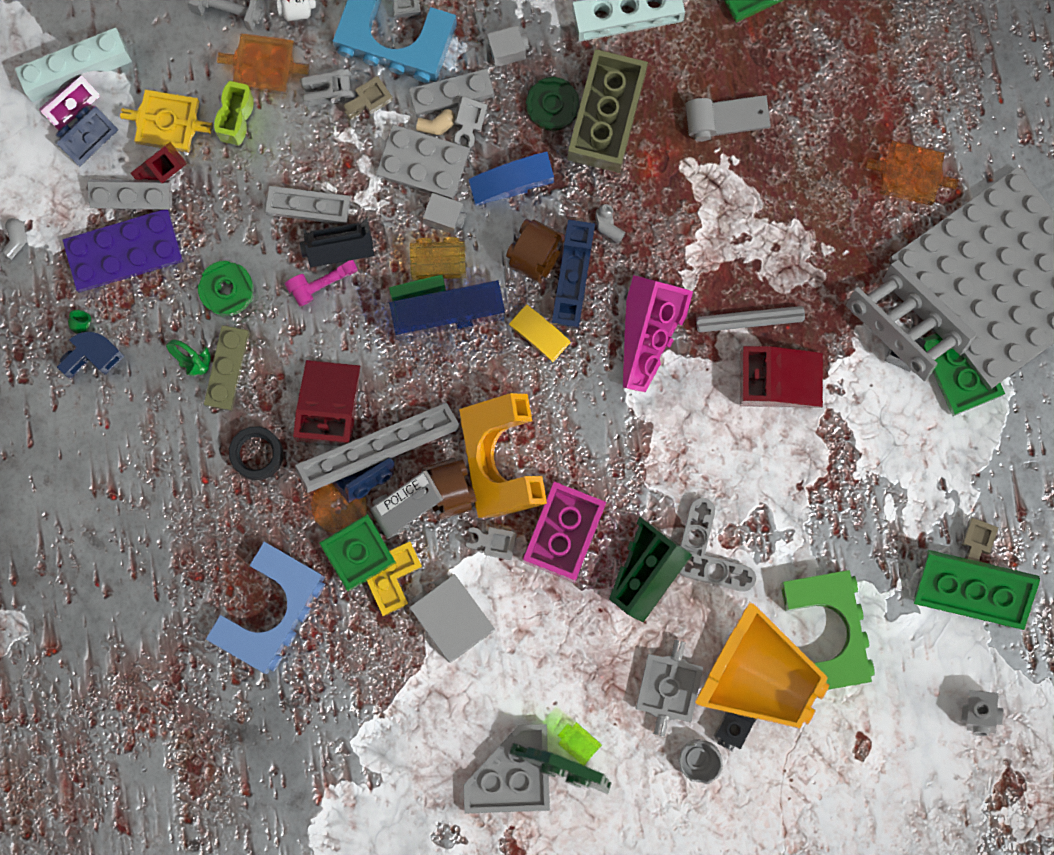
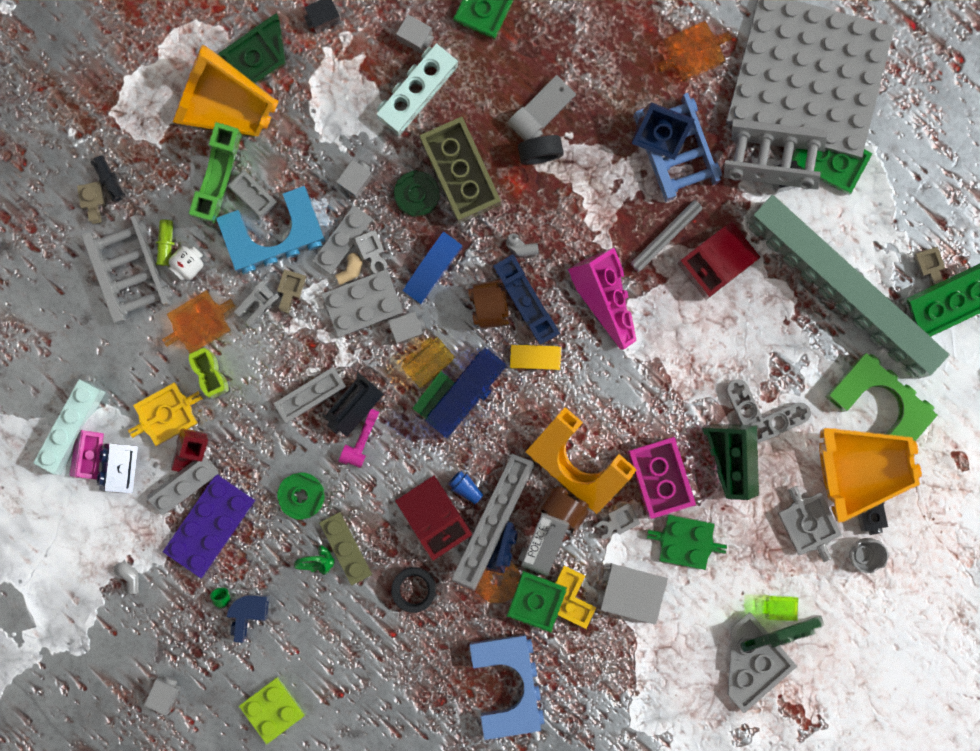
camera: 45 degrees left, 5 degrees up
none -> lime plate [239,677,306,745]
none -> blue cone [448,470,483,505]
none -> black tyre [518,135,564,165]
none -> dark blue slope [632,102,695,160]
none -> medium blue fence [633,93,722,202]
none -> green plate [646,514,727,570]
none -> sand green brick [747,194,950,379]

